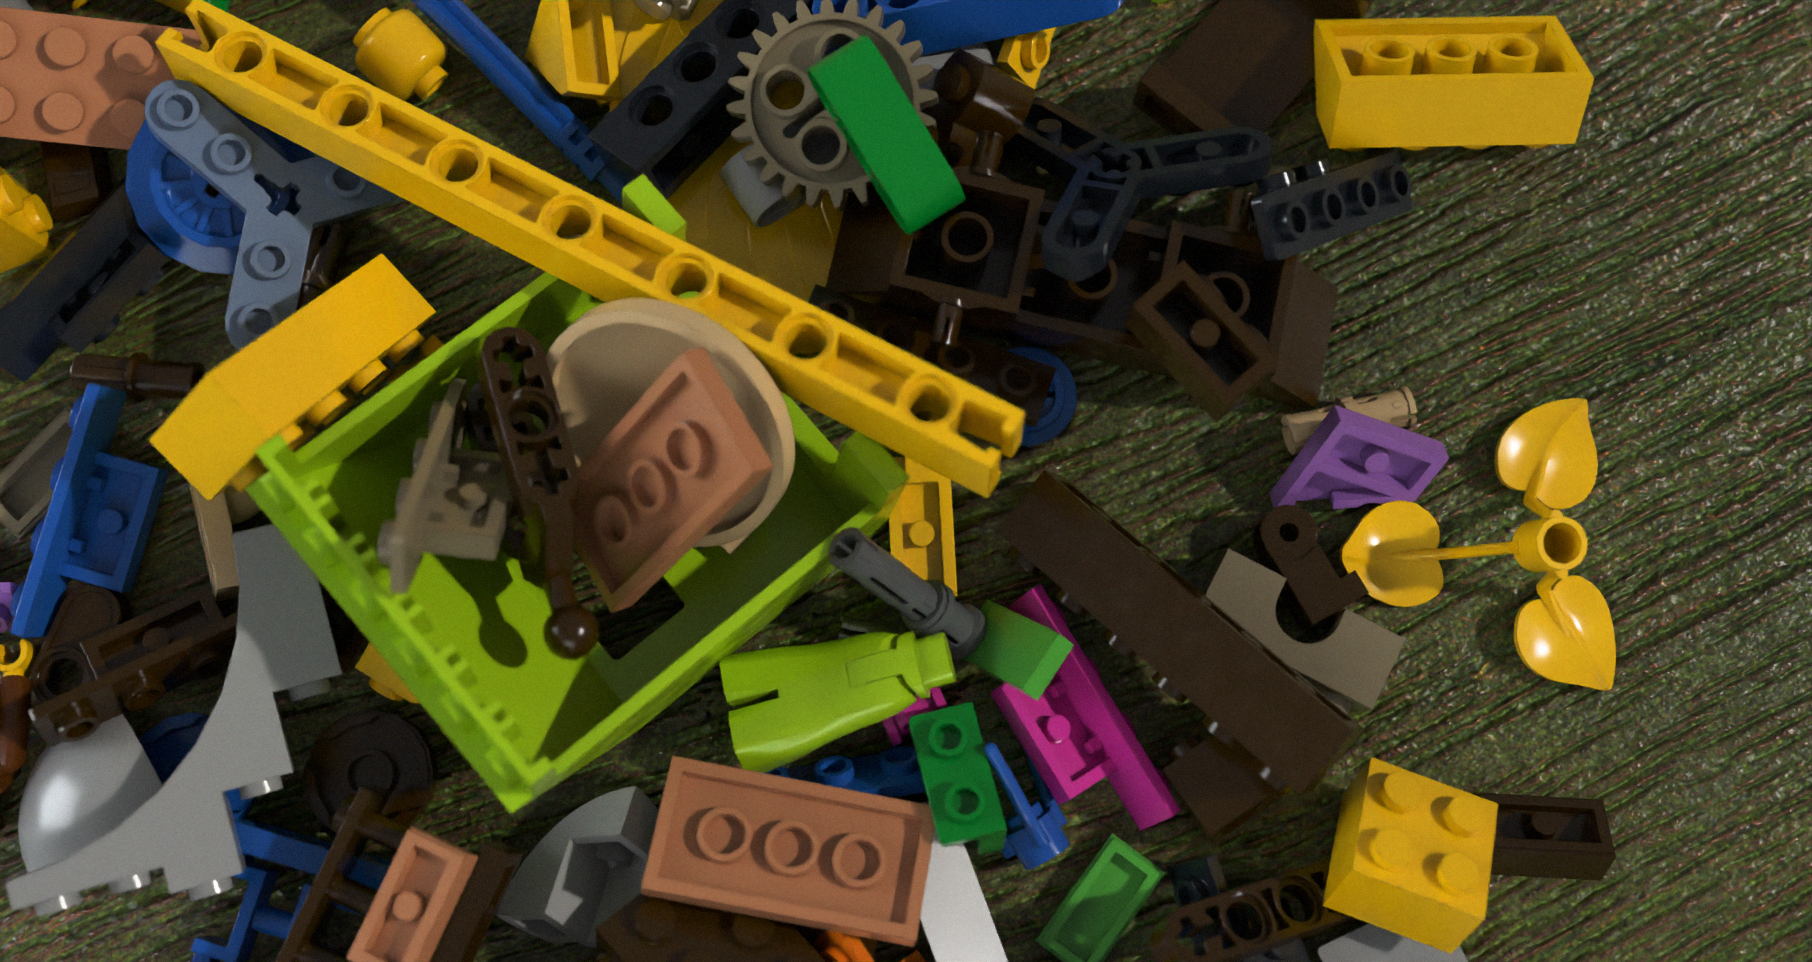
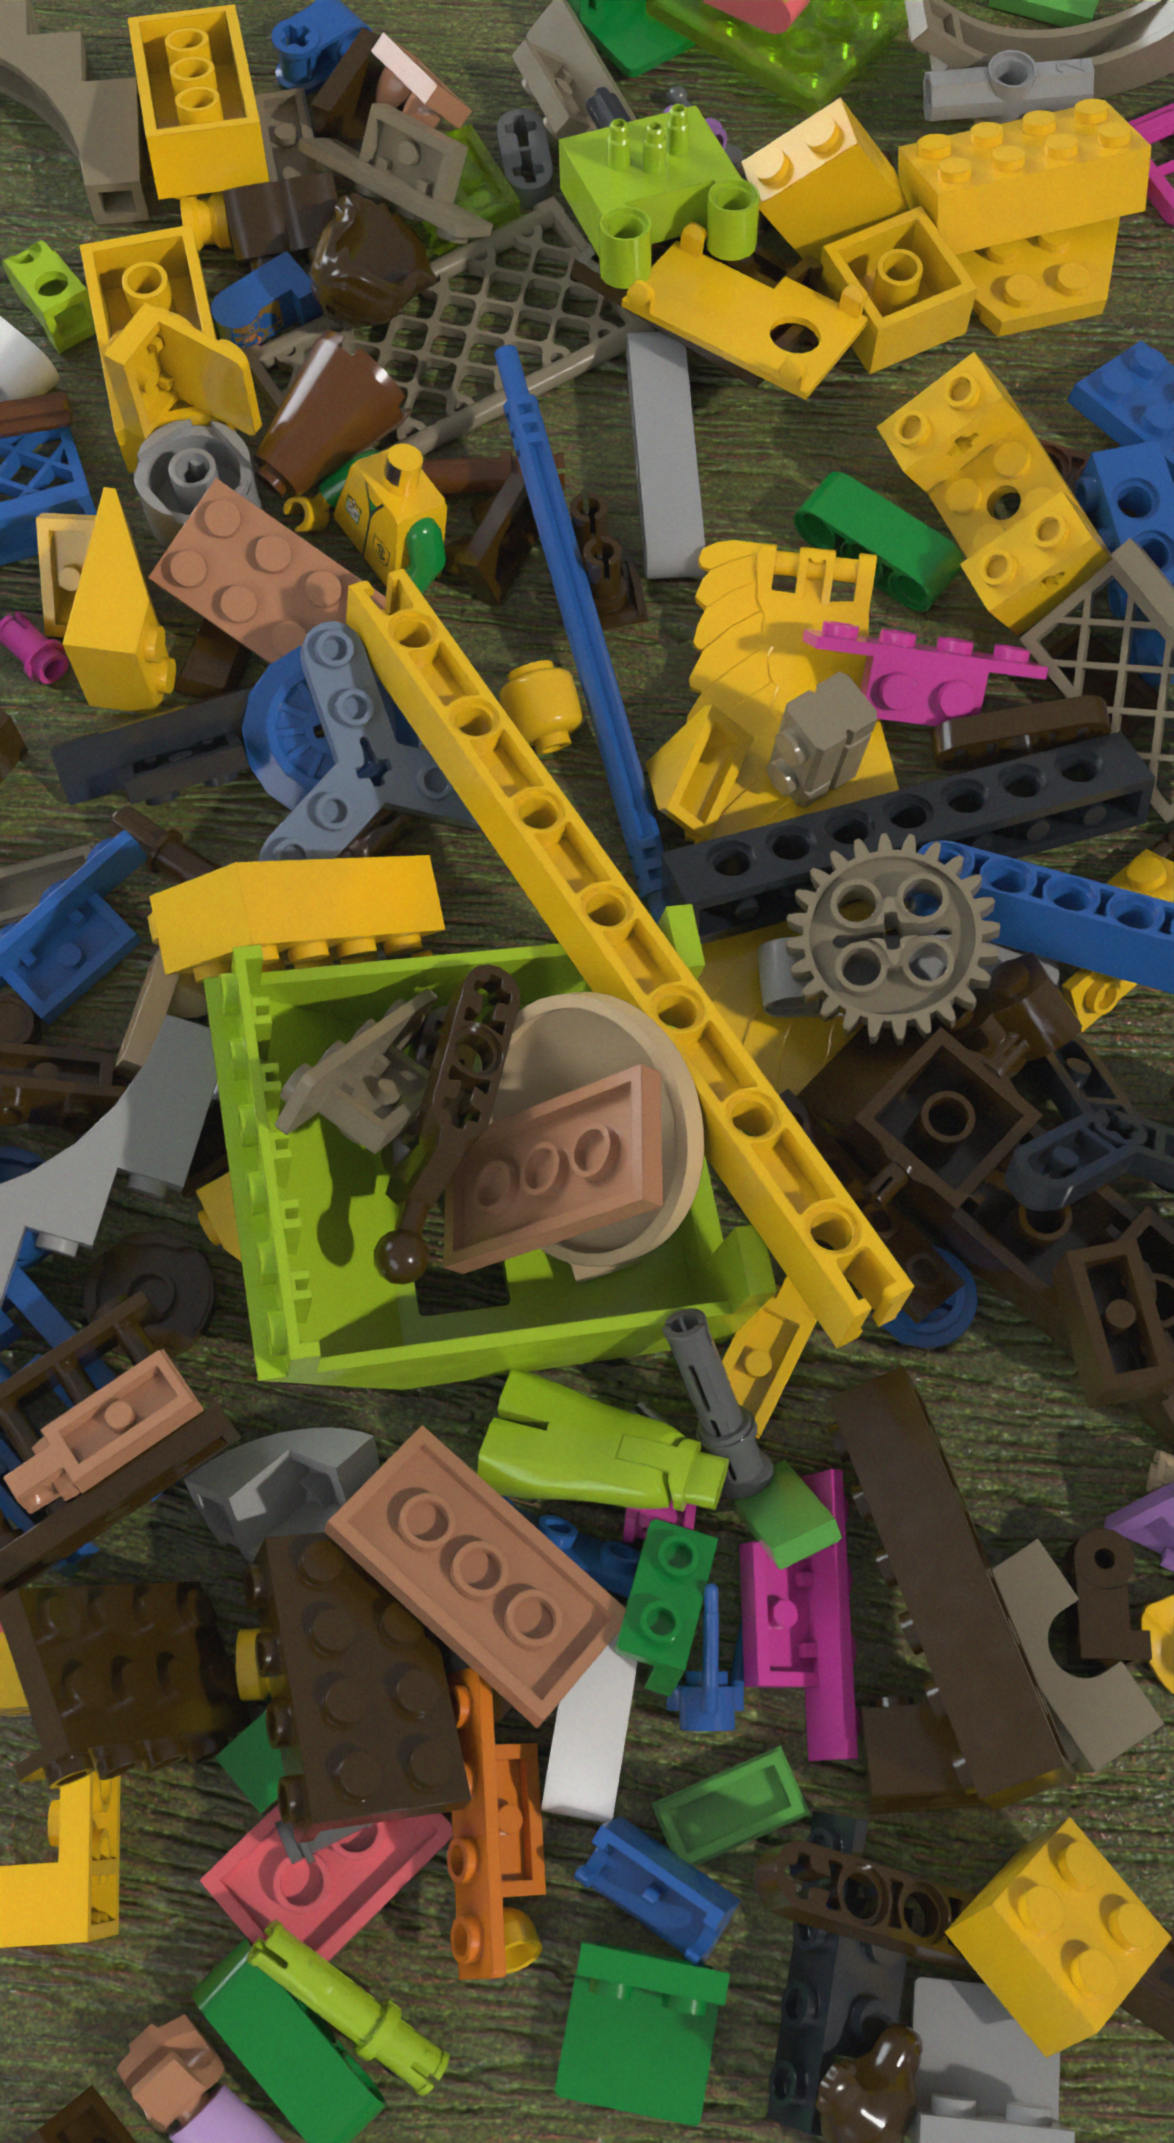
camera: 30 degrees right, 10 degrees down
green beam [806,34,965,236] -> none

